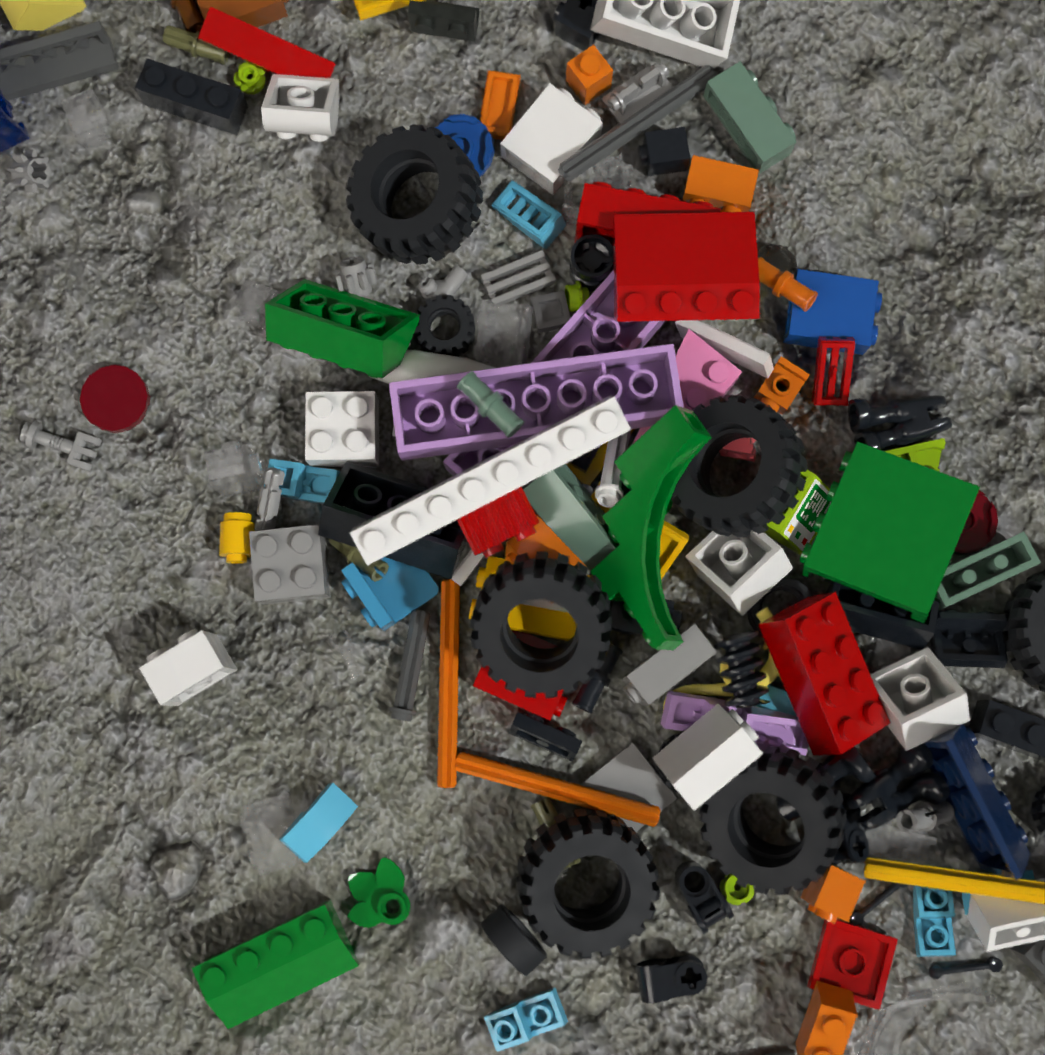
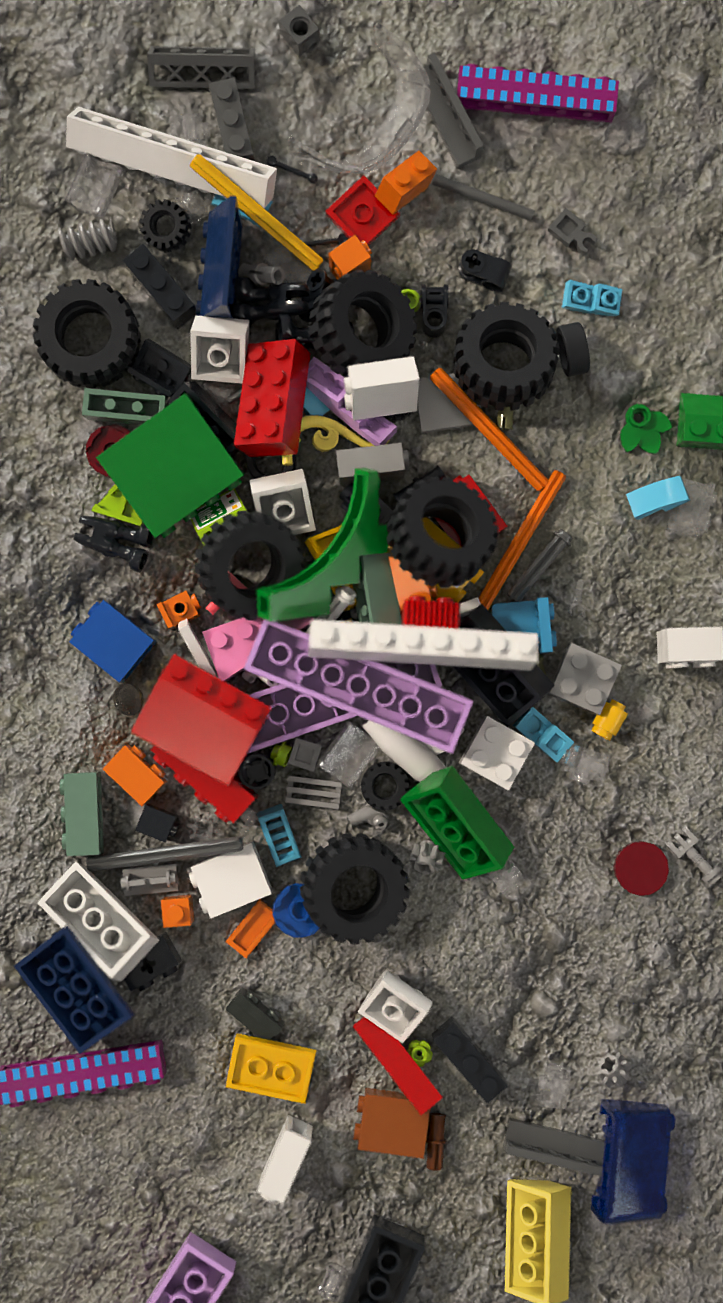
camera: 150 degrees left, 5 degrees up
olive axle [163,25,230,65] -> none
light grey axle [254,467,285,531] -> none
sand green pin [457,371,524,438] -> none
black plate [509,712,582,761] -> none
black piece [714,631,770,708] -> none
orange pin [758,257,818,311] -> none
red tile [812,337,855,406] -> none
medium azure slope [913,885,956,957] -> none

